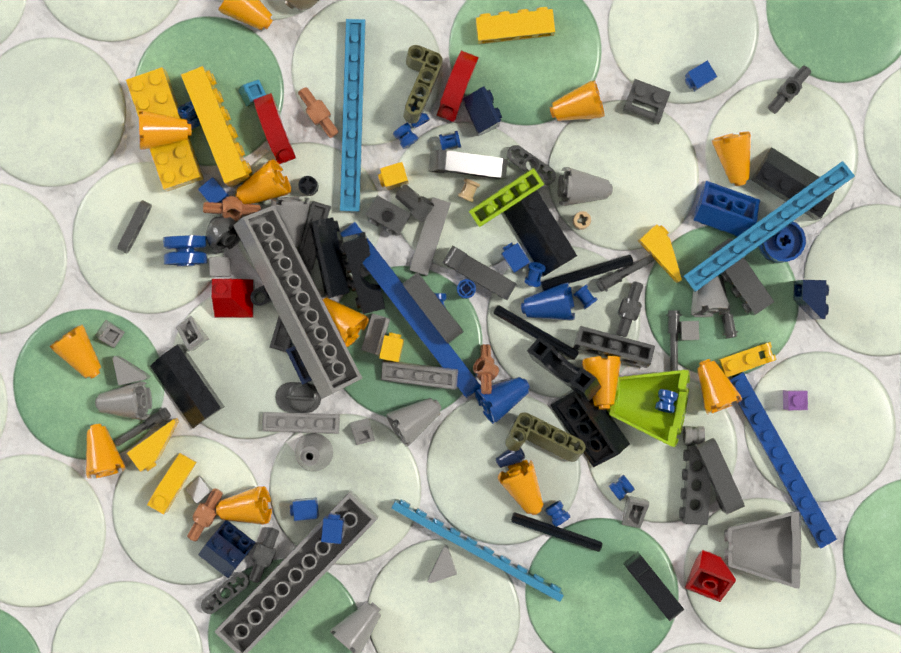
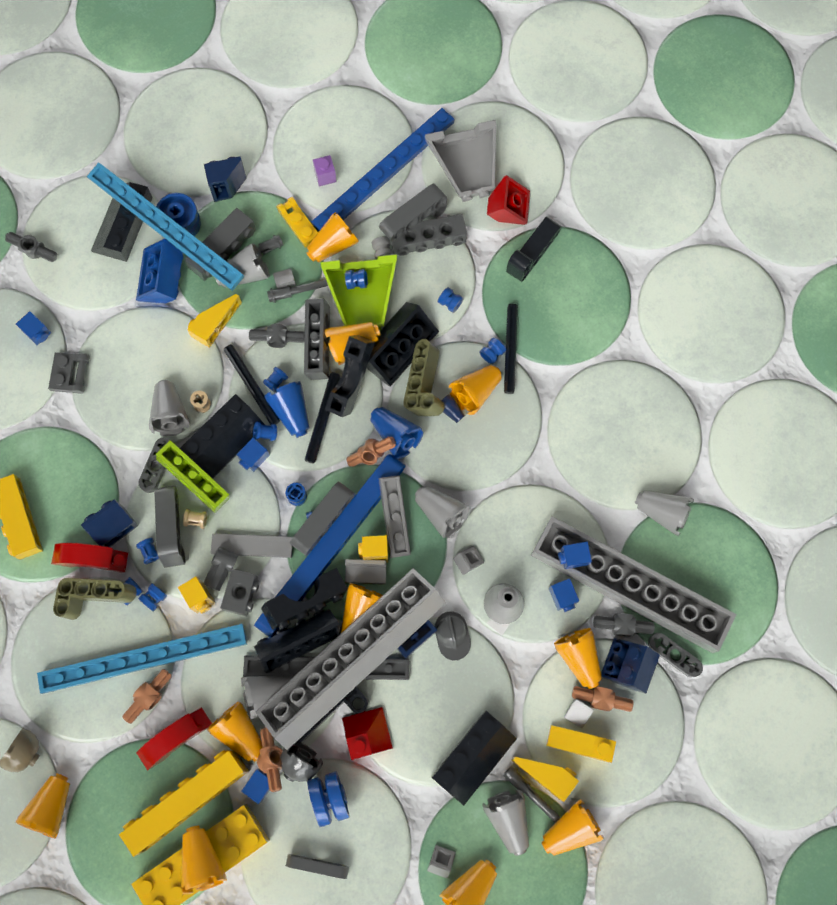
camera: 105 degrees left, 15 degrees down
light grey slope [113,355,151,386] -> none
light grey slope [176,316,209,351] -> none
blue wheel [178,102,200,129] -> none
light grey slope [209,257,231,277] -> none
dark azure slope [239,79,266,106] -> none
light grey tile [262,412,340,434] -> none
black wheel [298,176,319,196] -> none
dark azure plate [392,499,564,602] -> none
light grey slope [427,544,457,583] -> none
dark grey beam [443,245,517,300] -> none
light orange cone [550,80,605,121] -> none
dark grey pin [596,255,654,292] -> none
light grey slope [622,495,649,528] -> none
light orange cone [712,131,751,186] -> none

